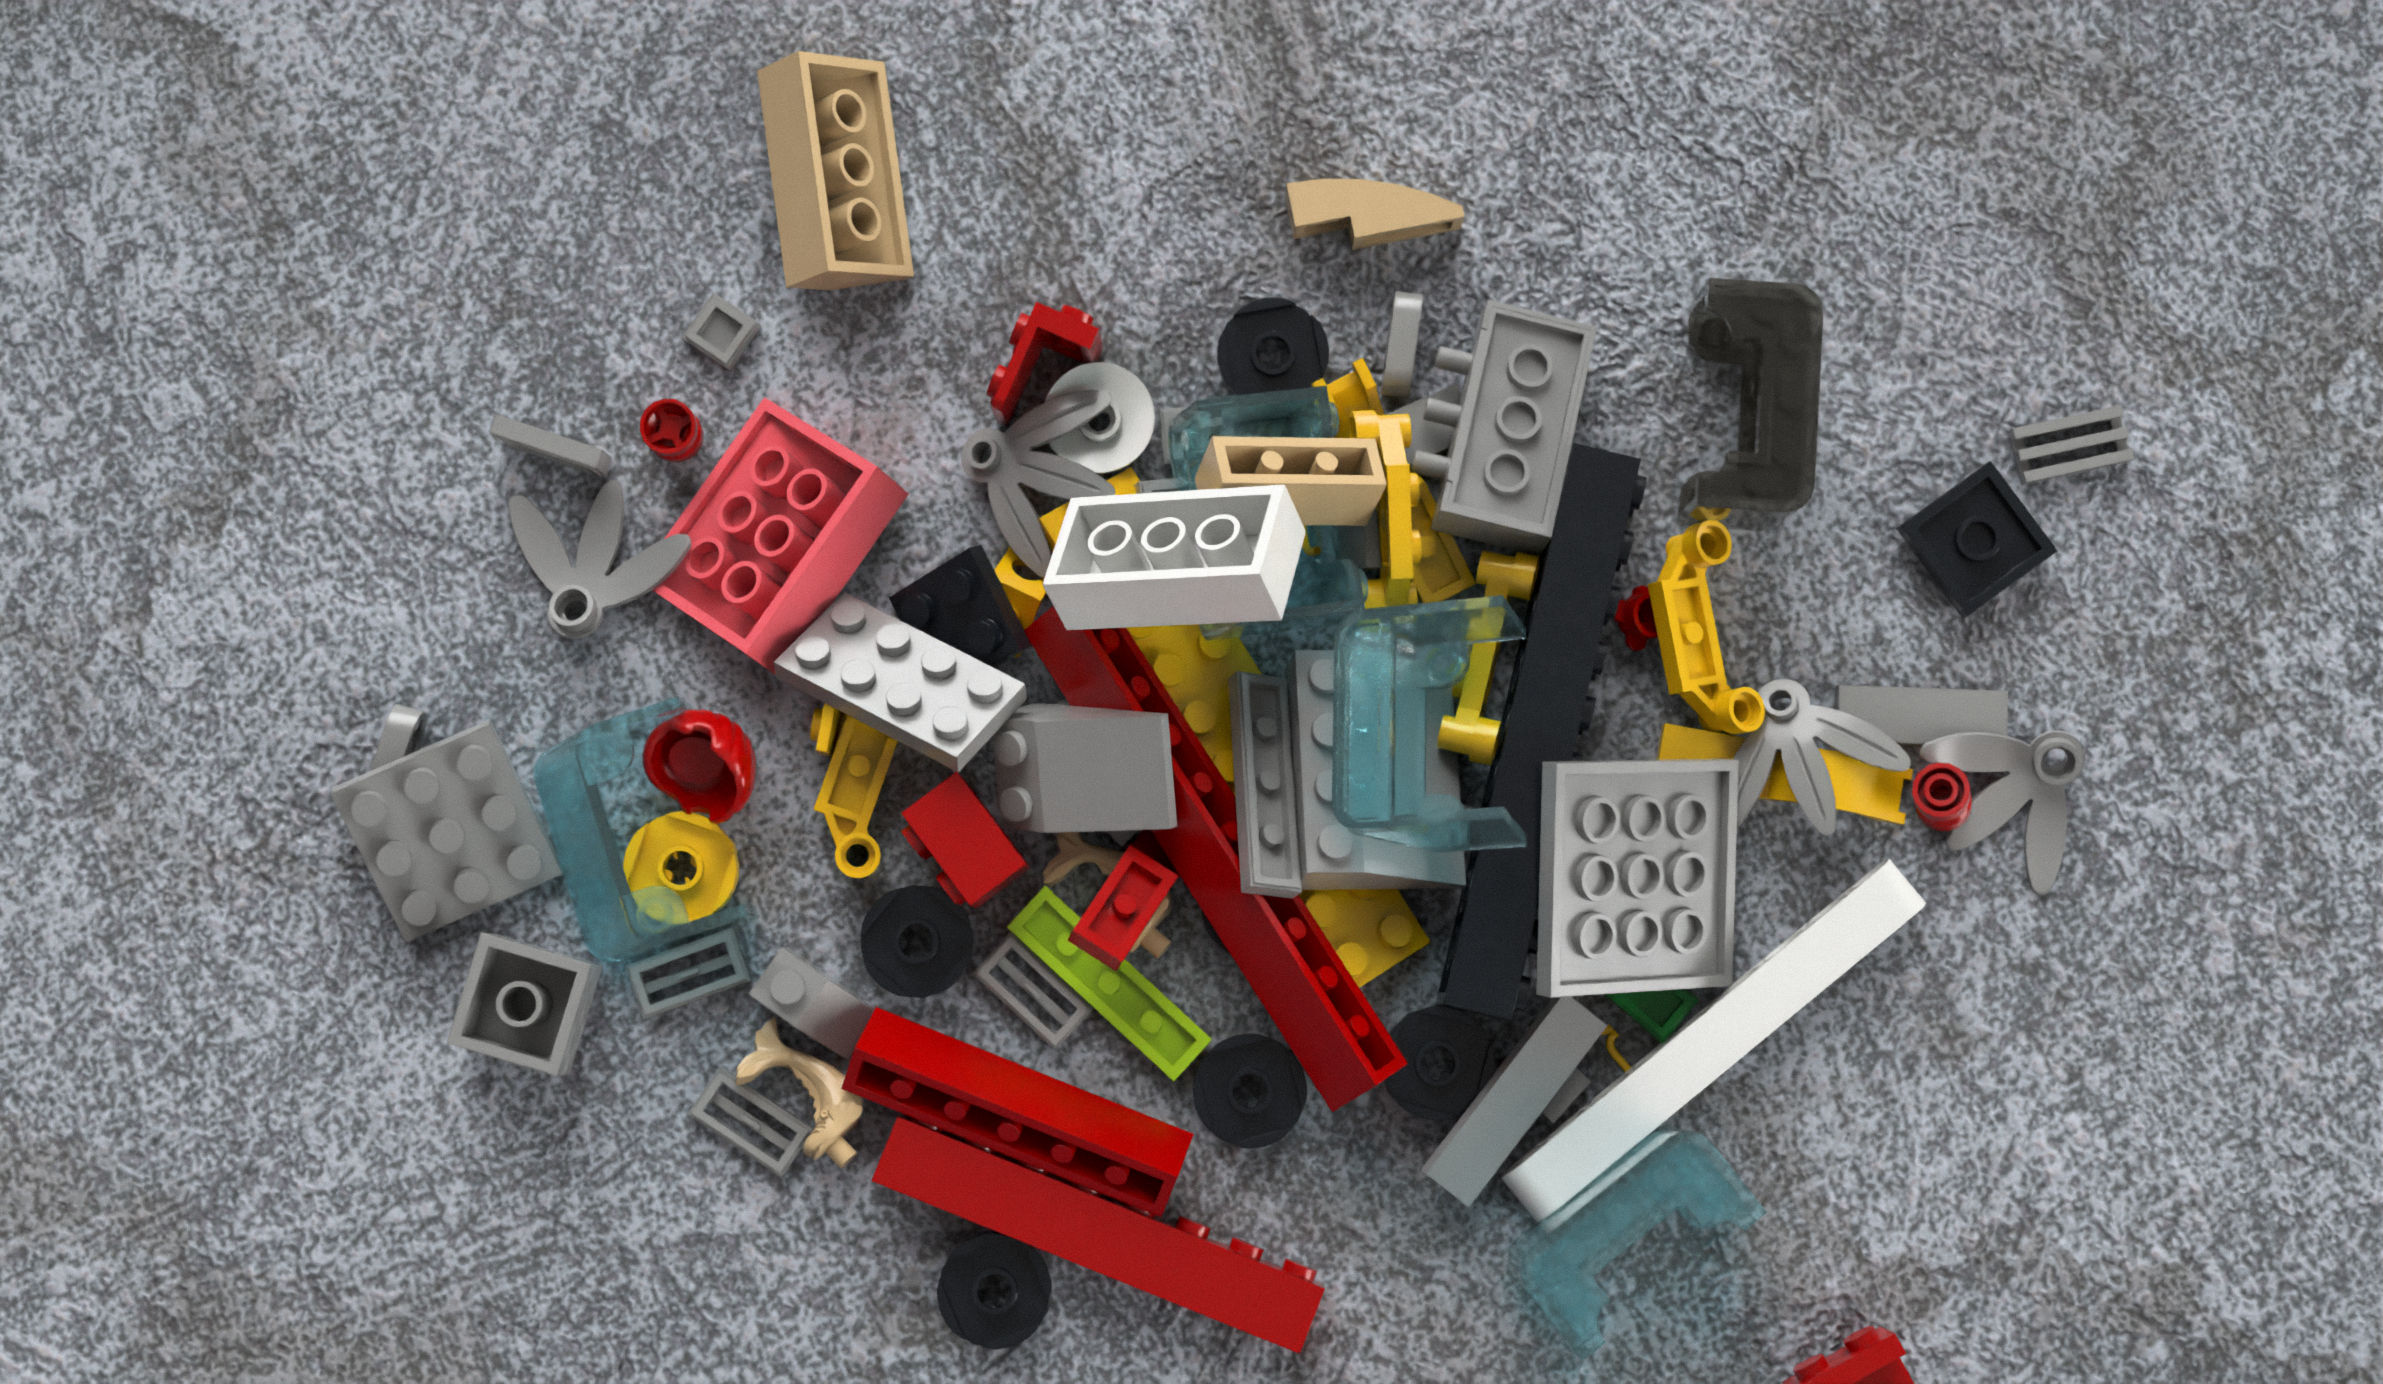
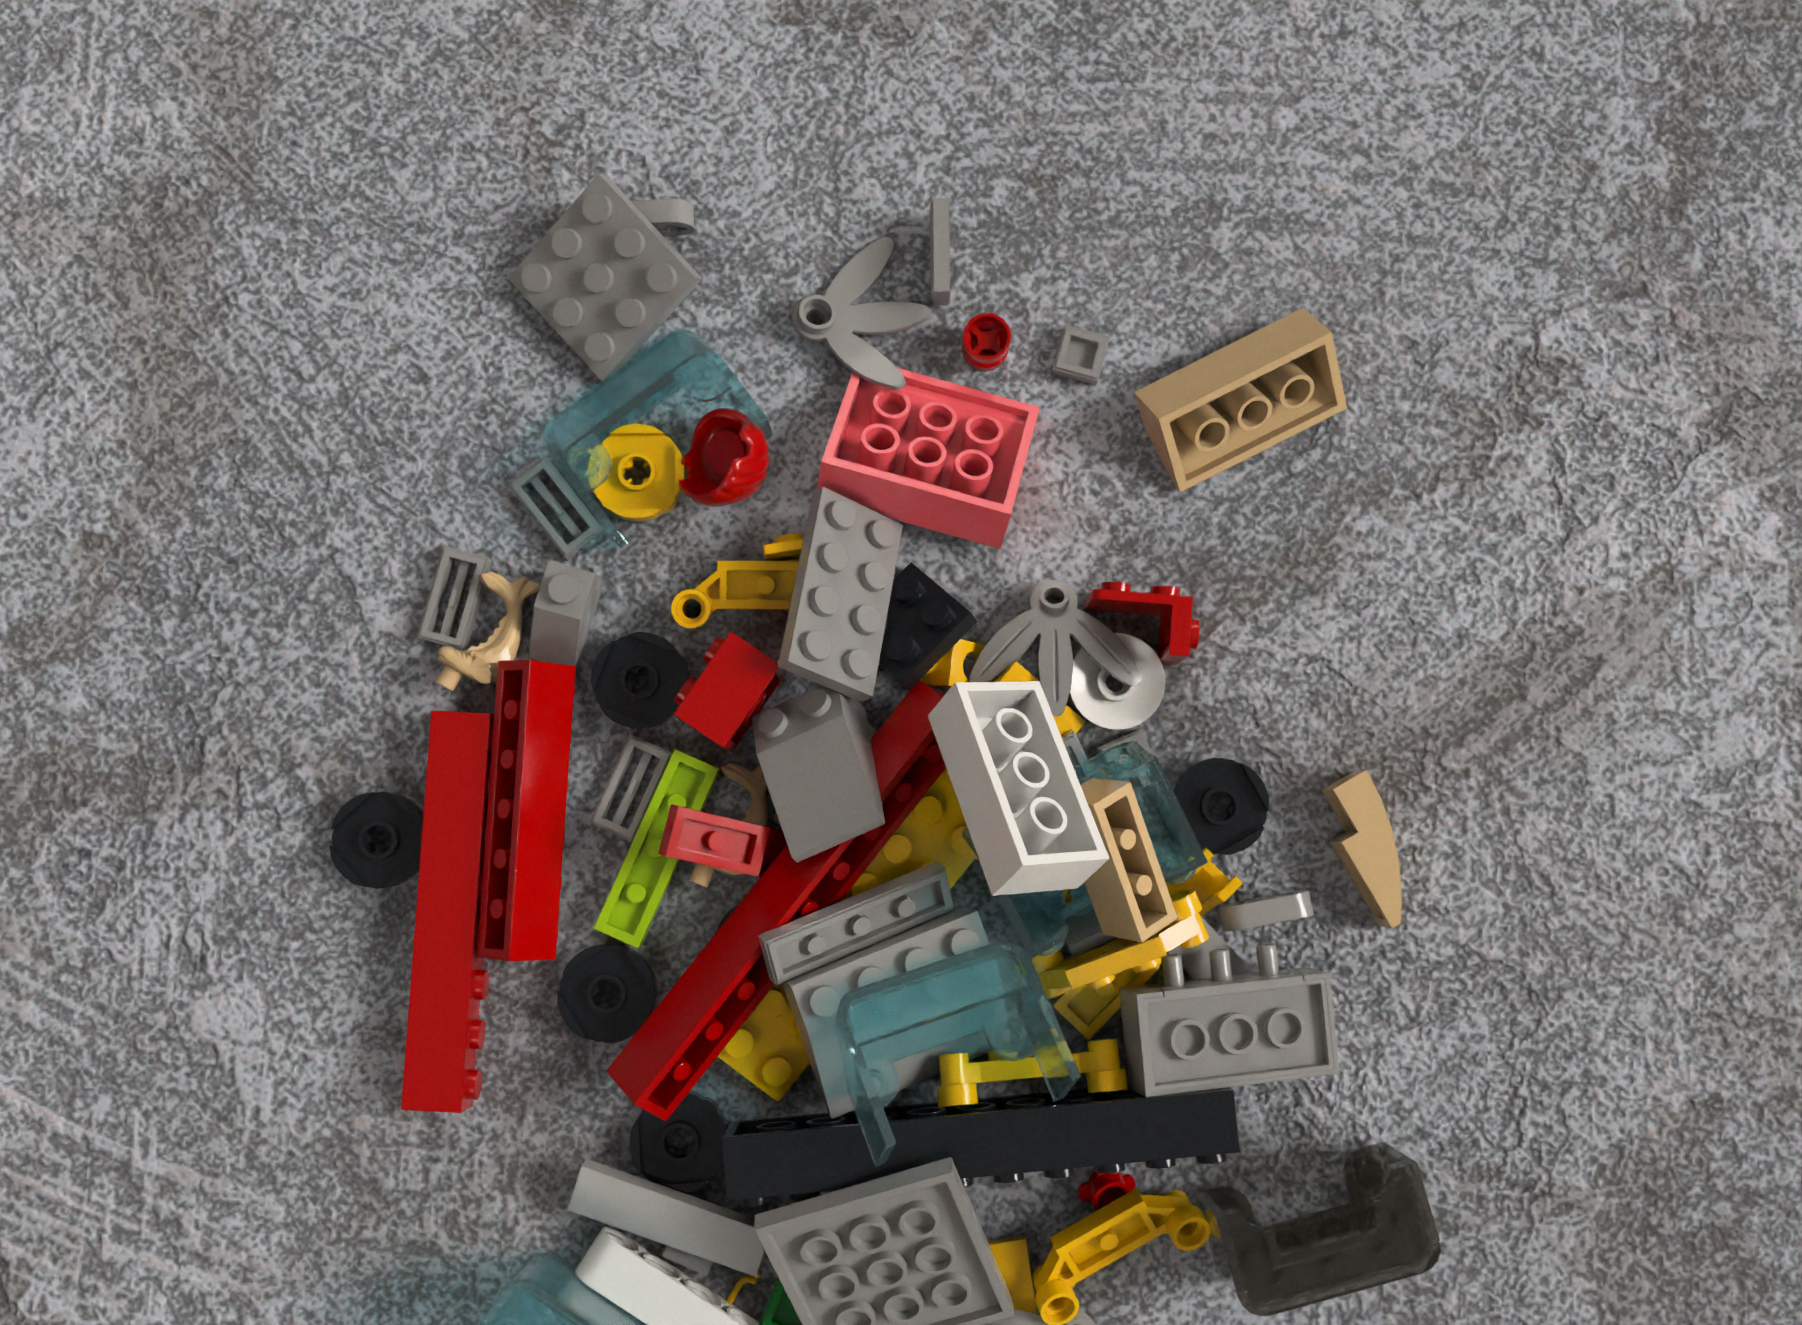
camera: 70 degrees right, 0 degrees up
light grey brick [447,932,603,1076] -> none

